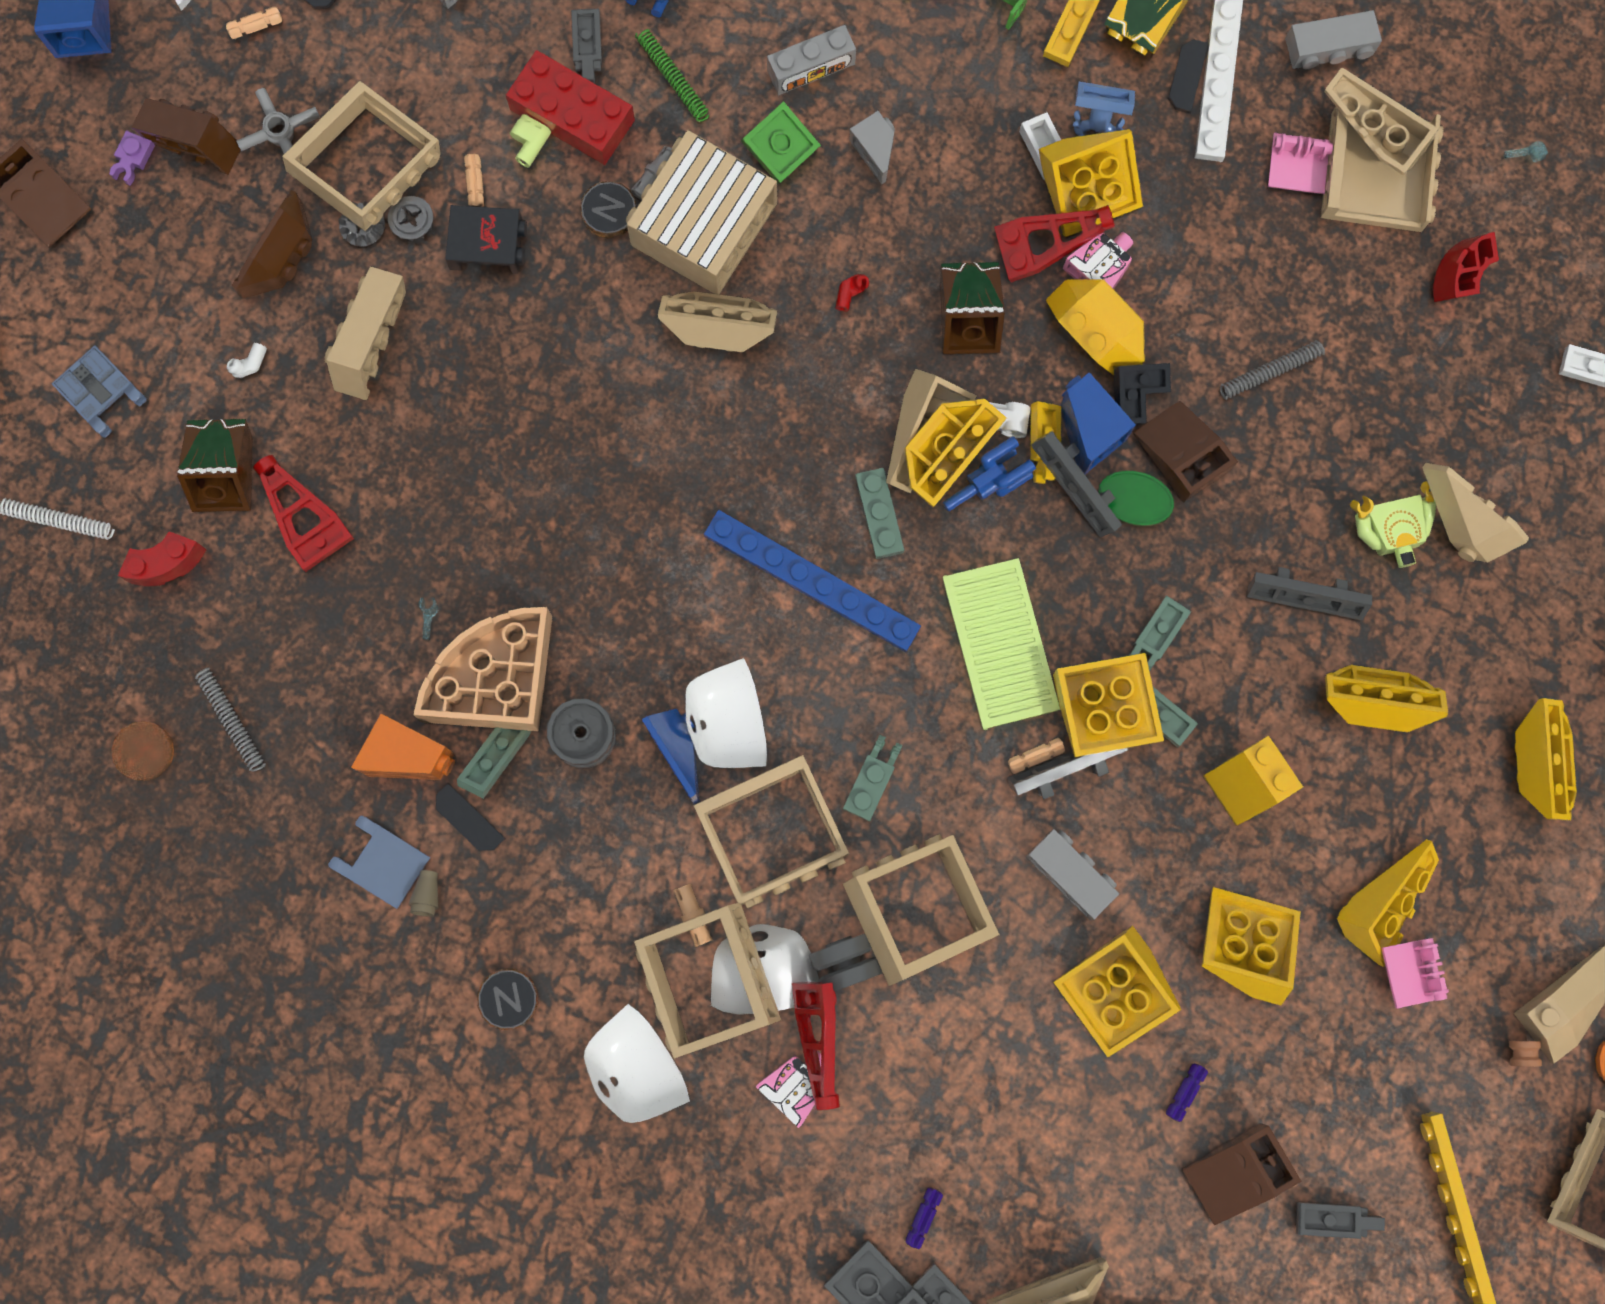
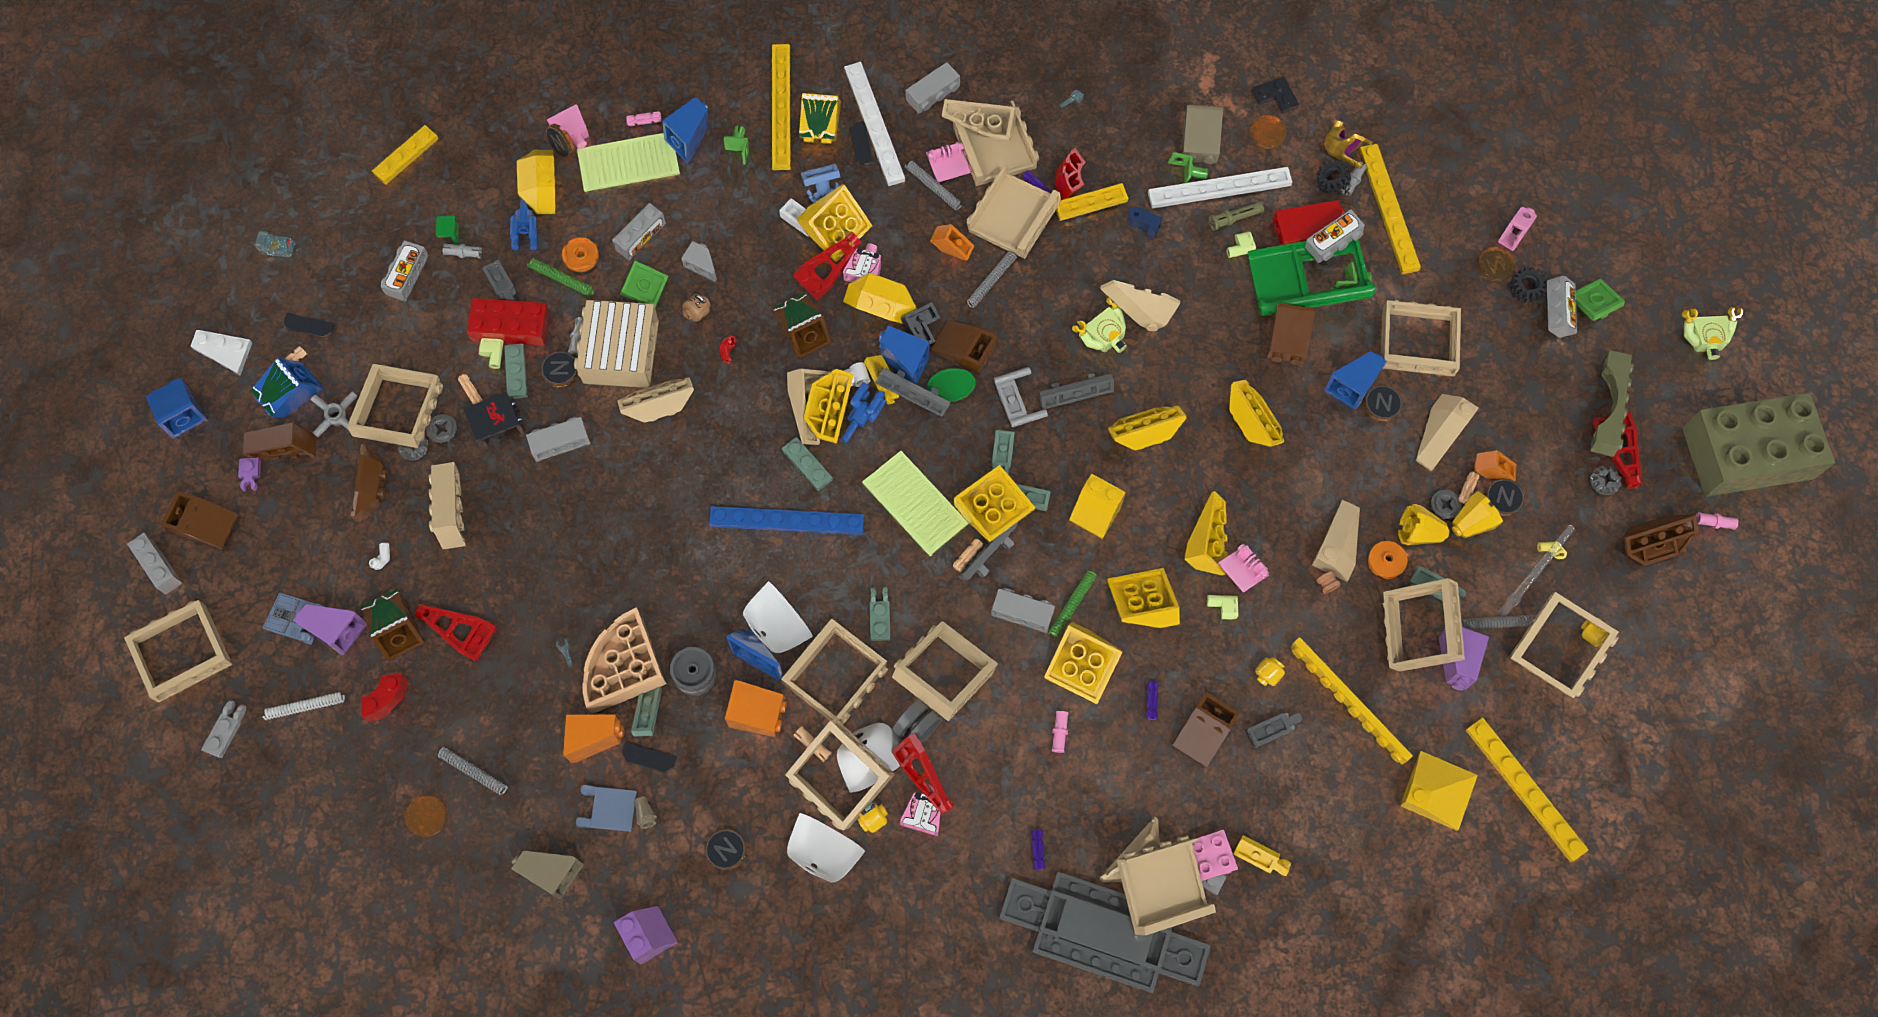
camera: 25 degrees left, 10 degrees down
none -> blue slope [250,358,324,418]
none -> medium lavender slope [293,604,367,656]
none -> sand green plate [505,344,528,399]
none -> dark tan slope [511,851,584,900]
none -> light grey brick [526,417,591,462]
none -> orange plate [562,237,599,272]
none -> medium lavender slope [613,906,678,965]
none -> medium nougat head [683,294,710,322]
none -> orange slope [725,680,787,737]
none -> yellow head [857,802,888,833]
none -> light grey piece [905,161,962,210]
none -> orange slope [930,224,975,261]
none -> tan panel [967,167,1061,259]
none -> light grey plate [993,367,1048,427]
none -> dark purple axle [1023,170,1052,194]
none -> bright green piece [1048,571,1097,637]
none -> bright pink pin [1052,711,1069,753]
none -> yellow plate [1056,183,1128,221]
none -> dark blue leg [1127,207,1163,240]
none -> yellowish green piece [1207,595,1238,619]
none -> yellow head [1255,657,1285,687]

